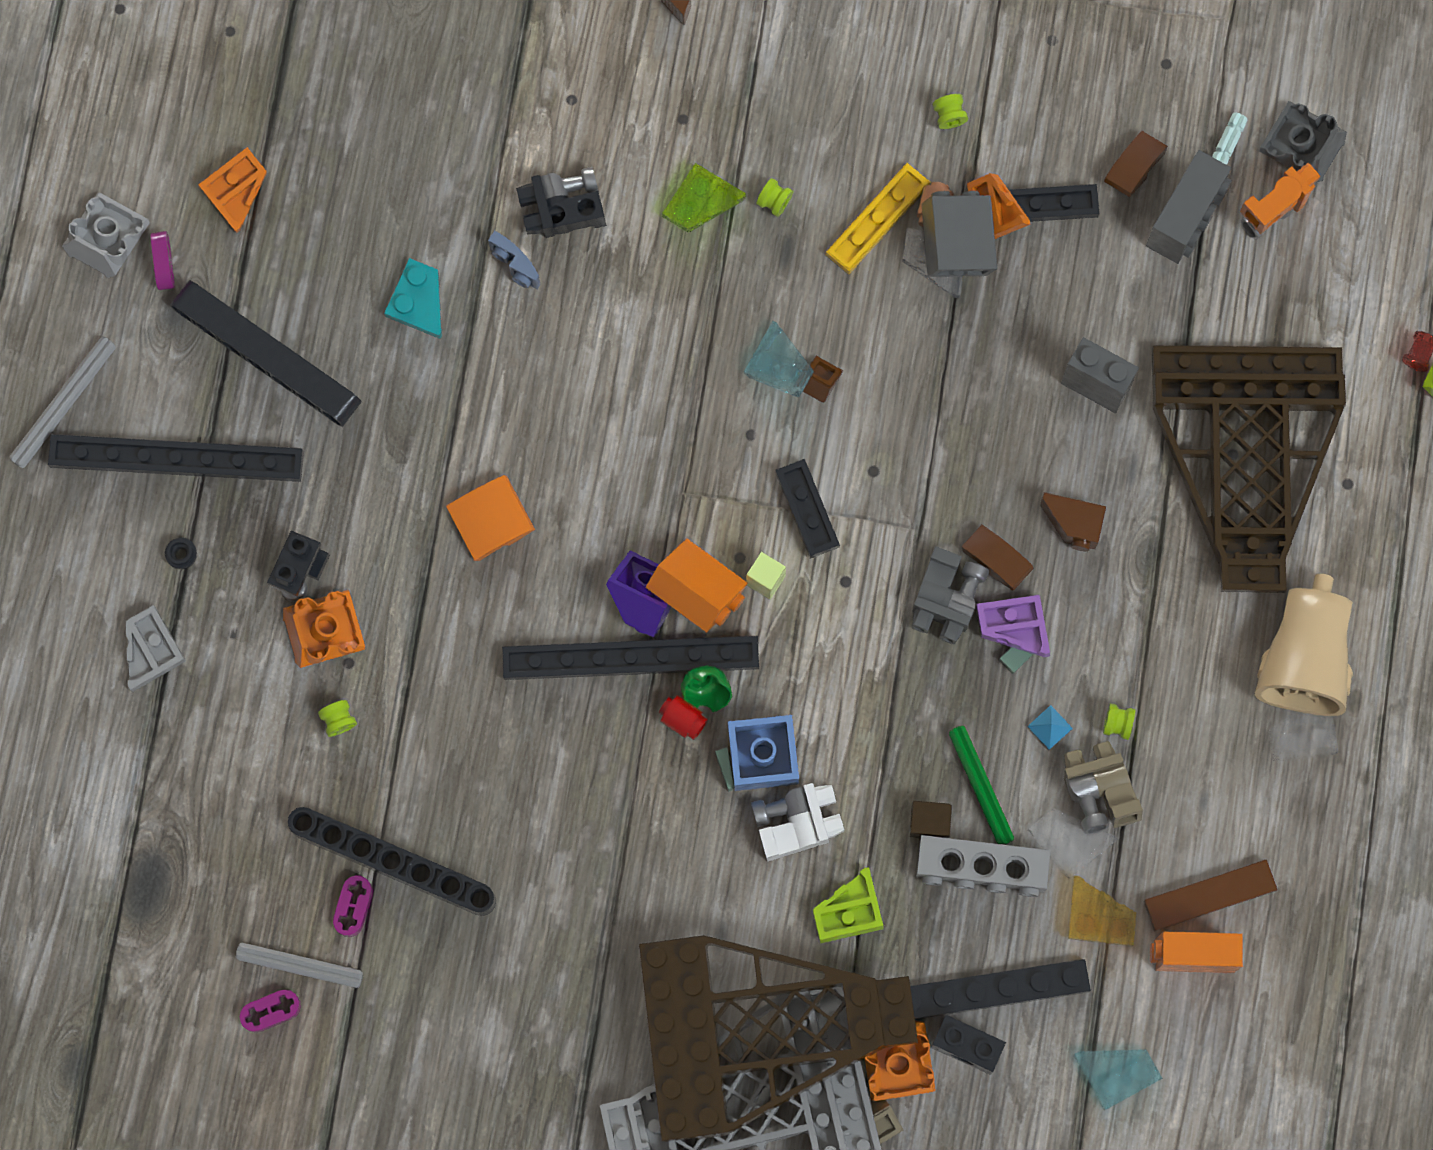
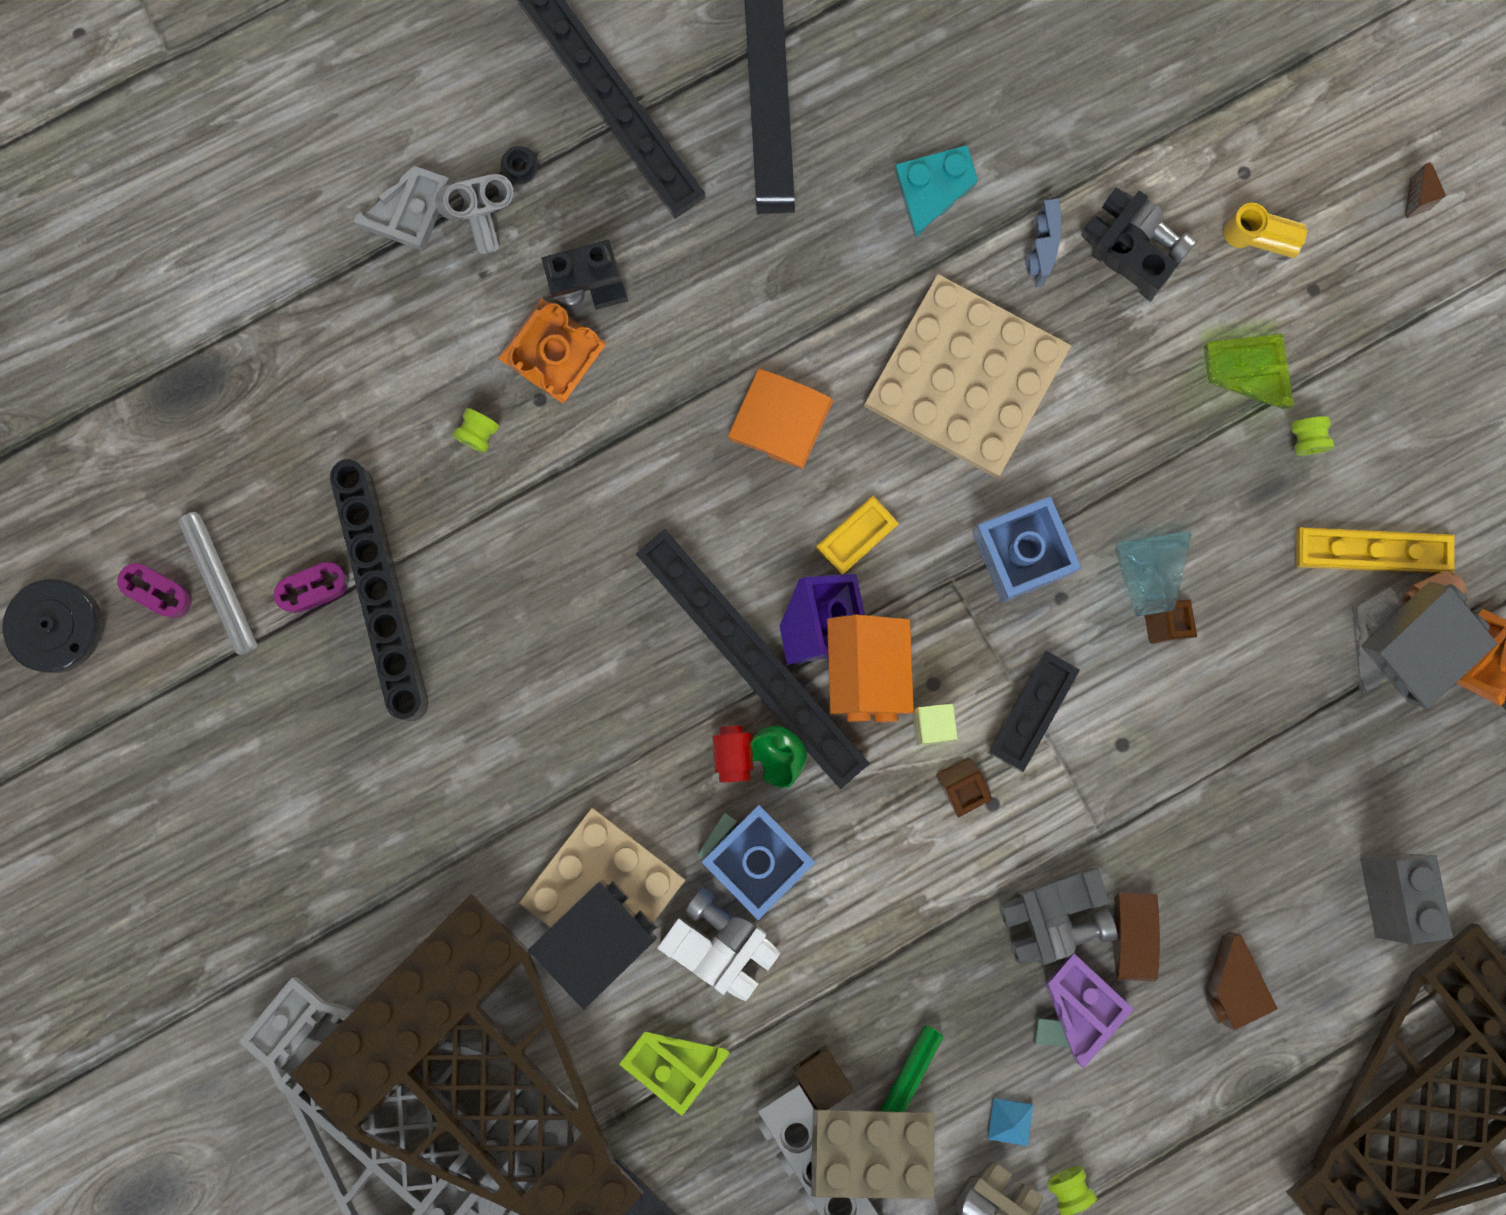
camera: 50 degrees right, 5 degrees up
none -> black wheel [2,579,102,673]
none -> light grey beam [435,174,514,254]
none -> tan plate [519,808,686,928]
none -> black brick [528,880,657,1010]
none -> dark tan plate [811,1109,935,1199]
none -> yellow tile [816,496,899,575]
none -> tan plate [864,274,1071,479]
none -> reddish brown slope [936,758,993,818]
none -> medium blue brick [972,496,1082,603]
none -> yellow piece [1223,203,1308,258]

